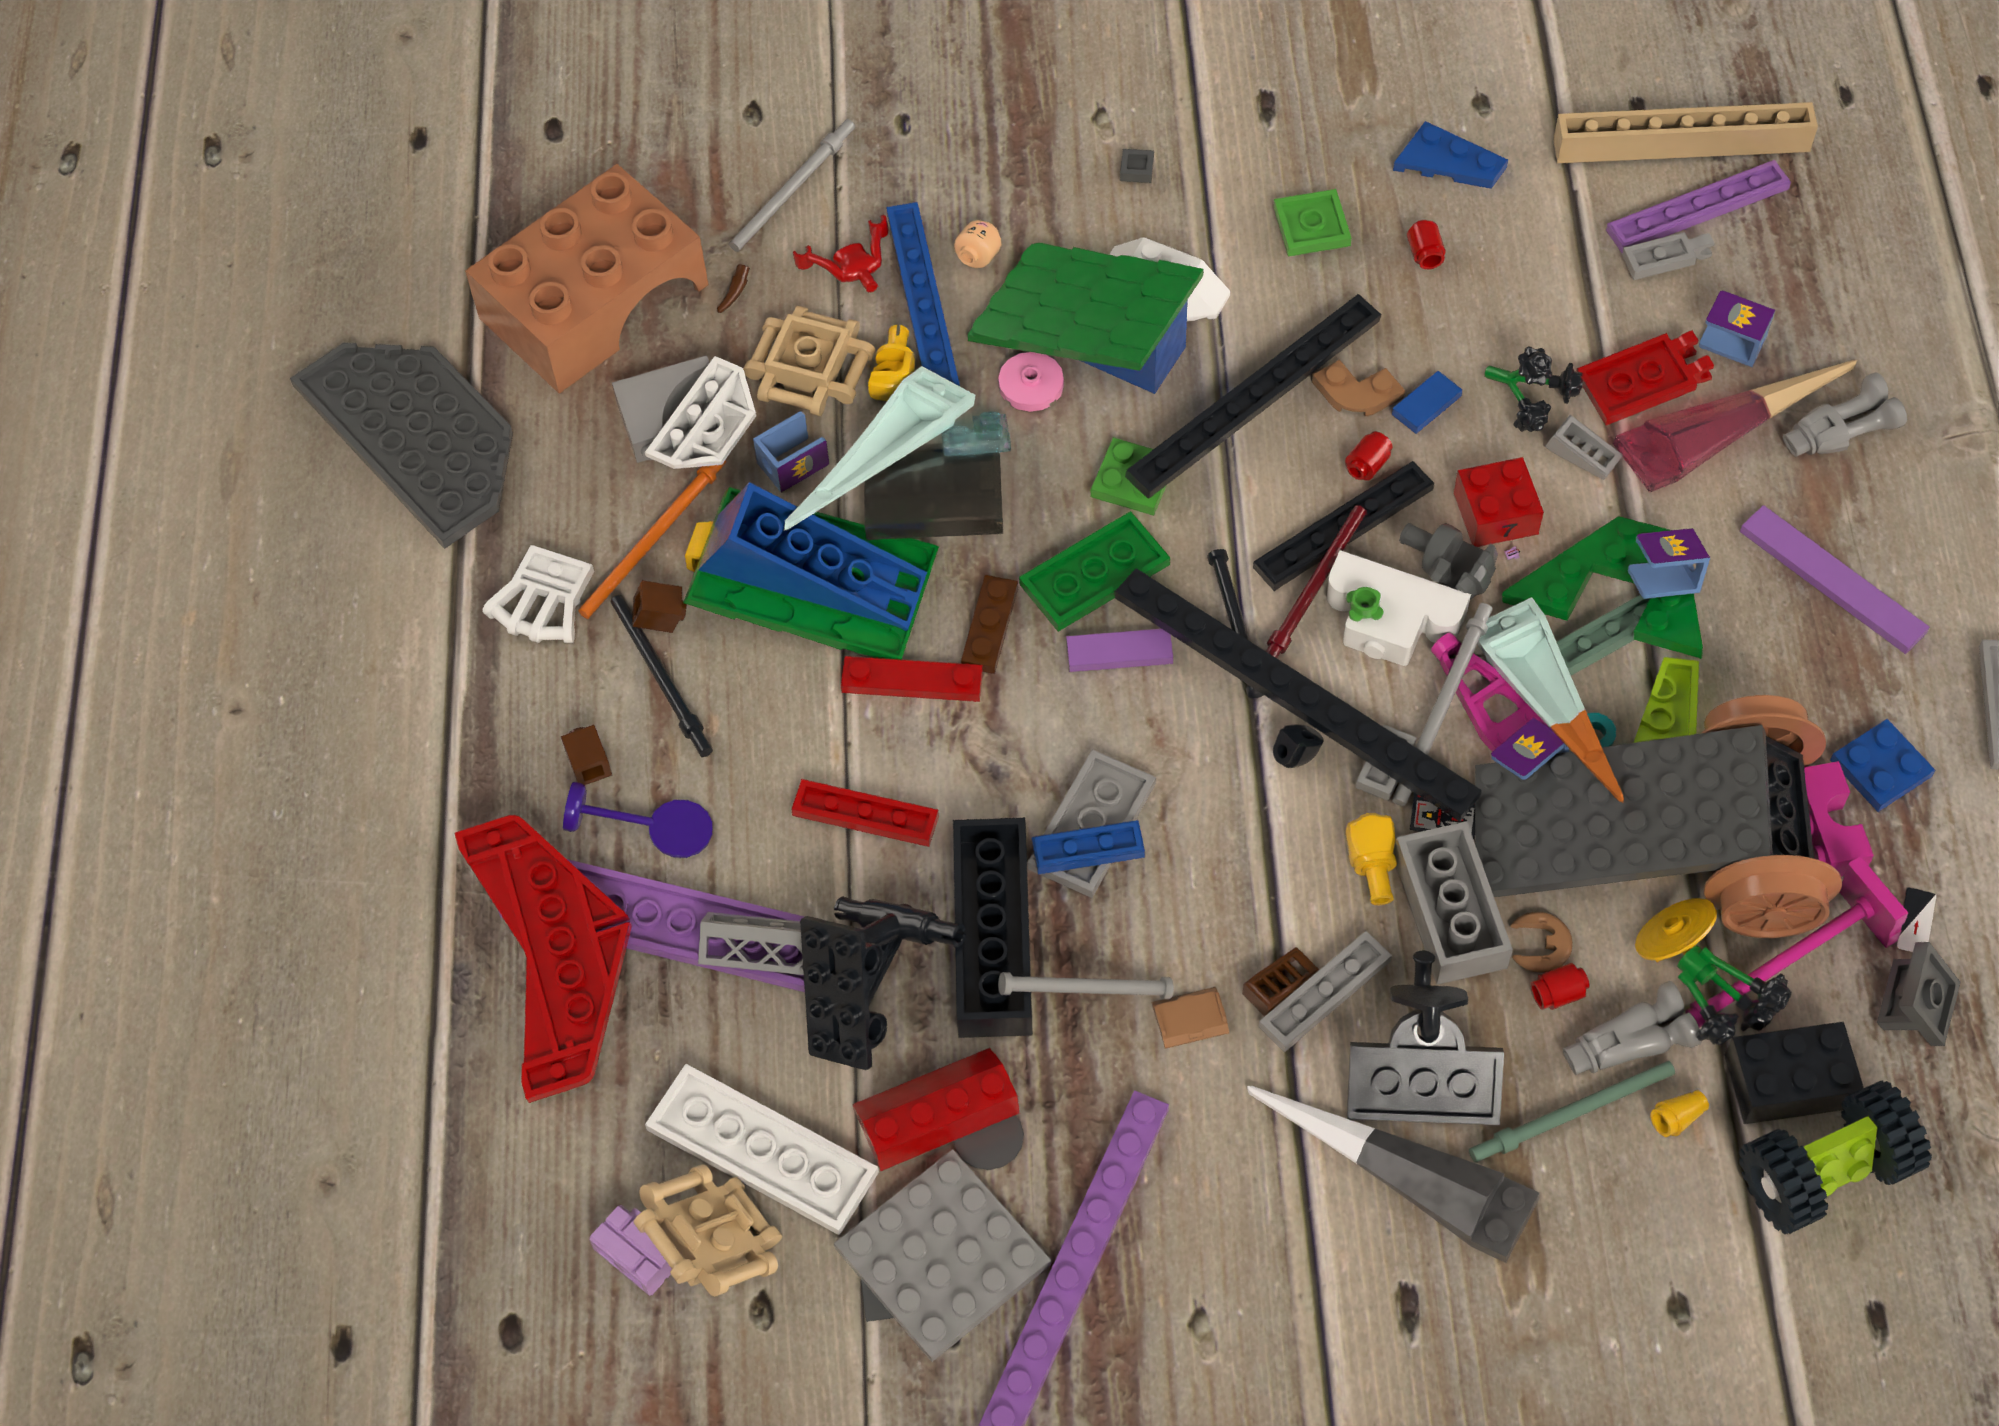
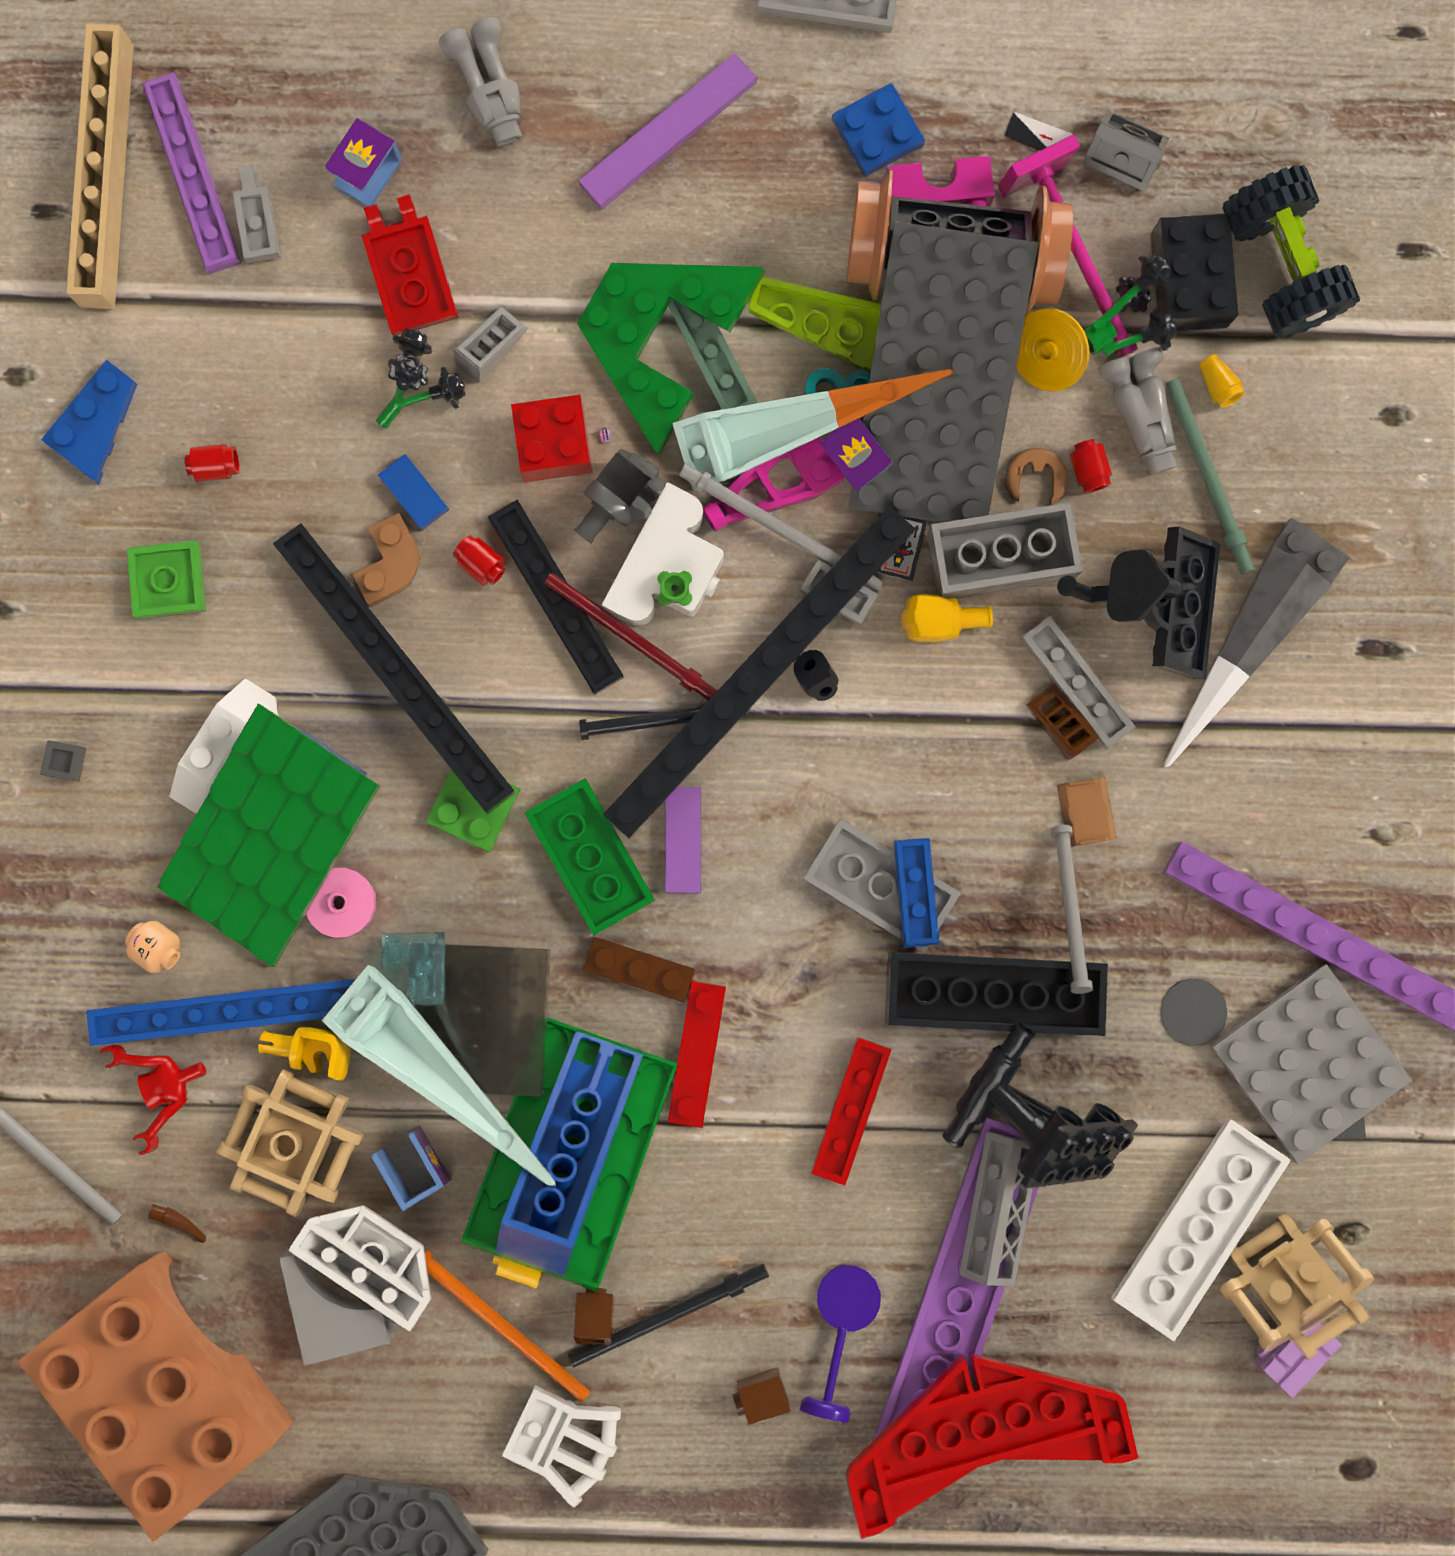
camera: 90 degrees left, 25 degrees up
red slope [852,1048,1020,1171] -> none
clear pink plate [1613,360,1857,492] -> none
piece [1628,528,1710,599] -> none

